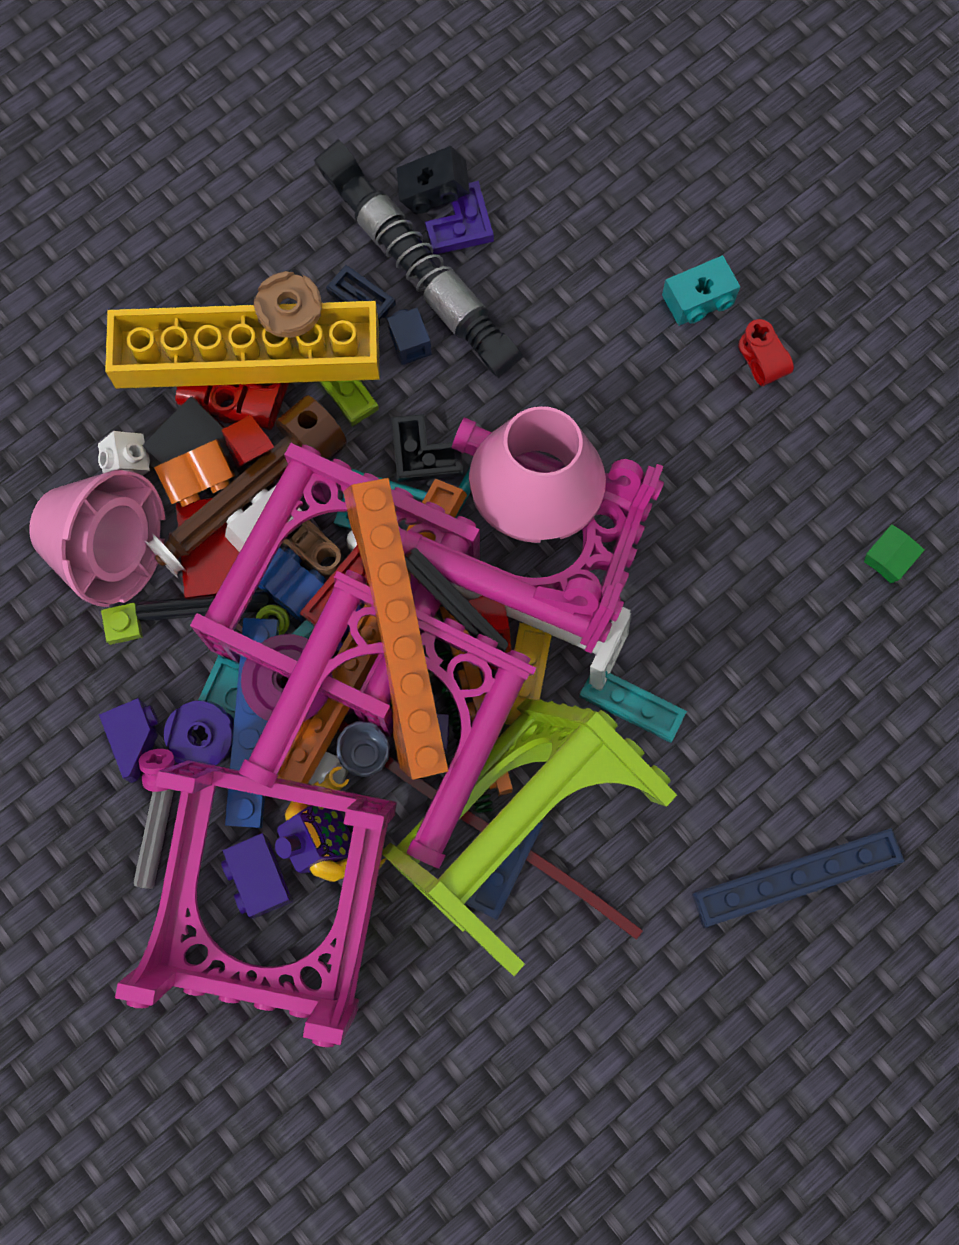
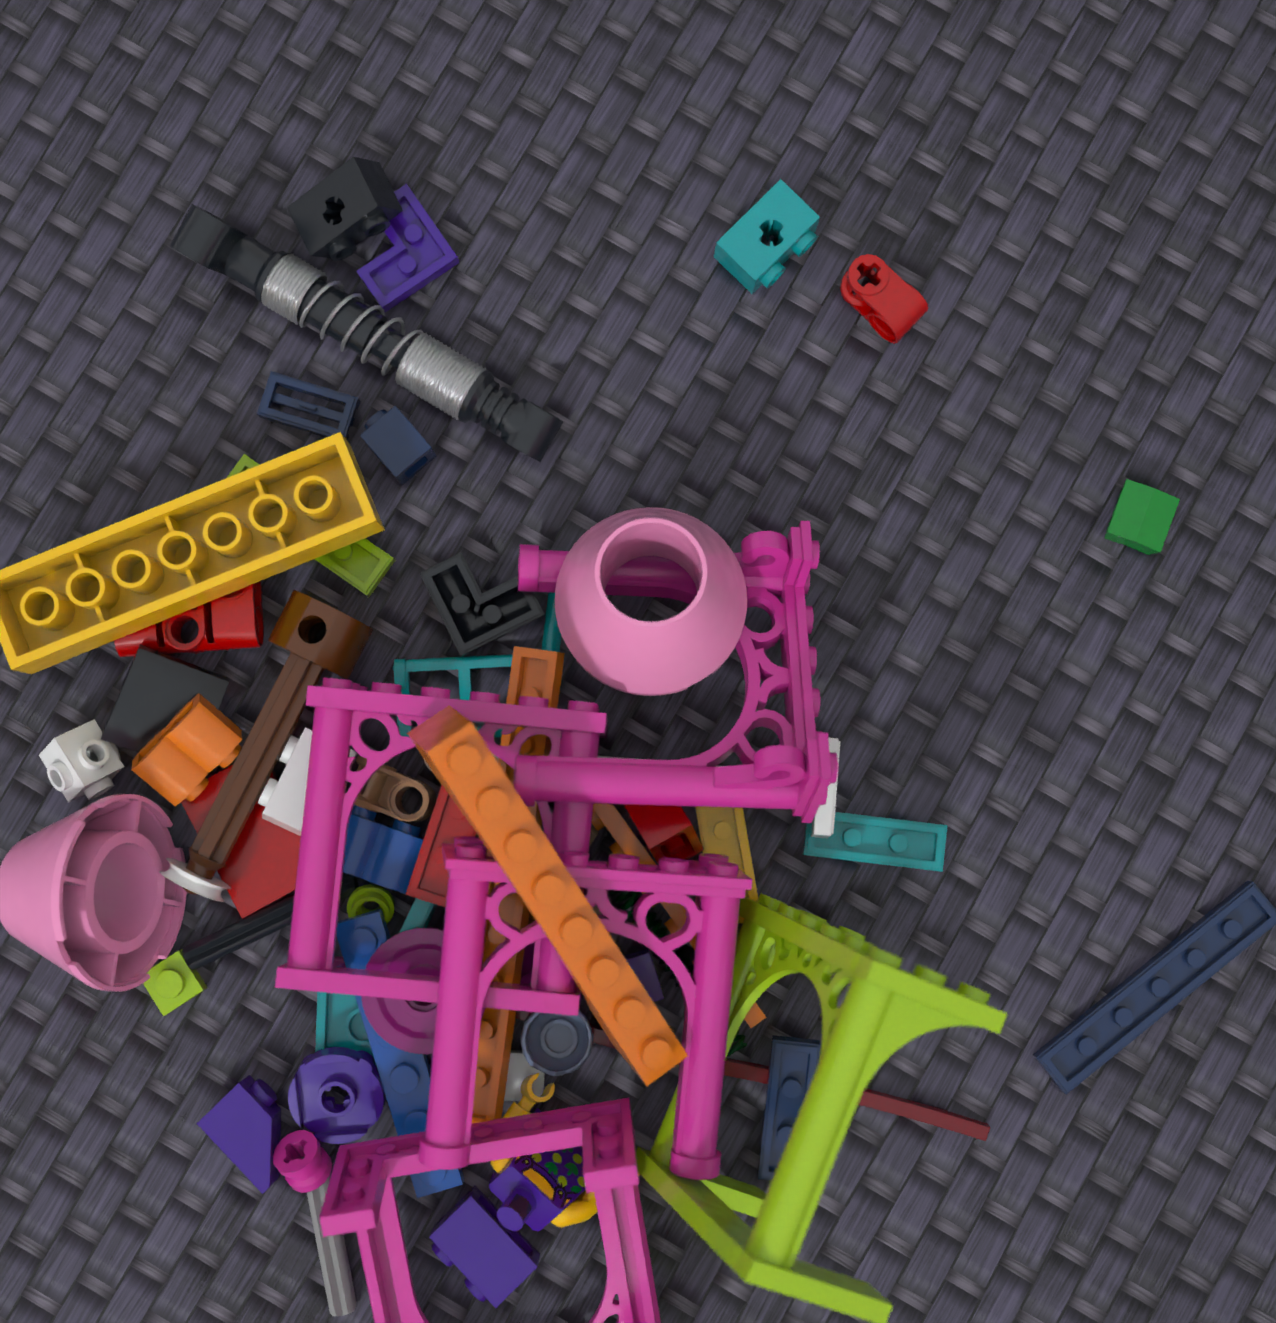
camera: 25 degrees left, 10 degrees up
red slope [222,415,274,468] -> none
medium nougat tile [254,271,322,338] -> none
black axle [404,548,508,652] -> none

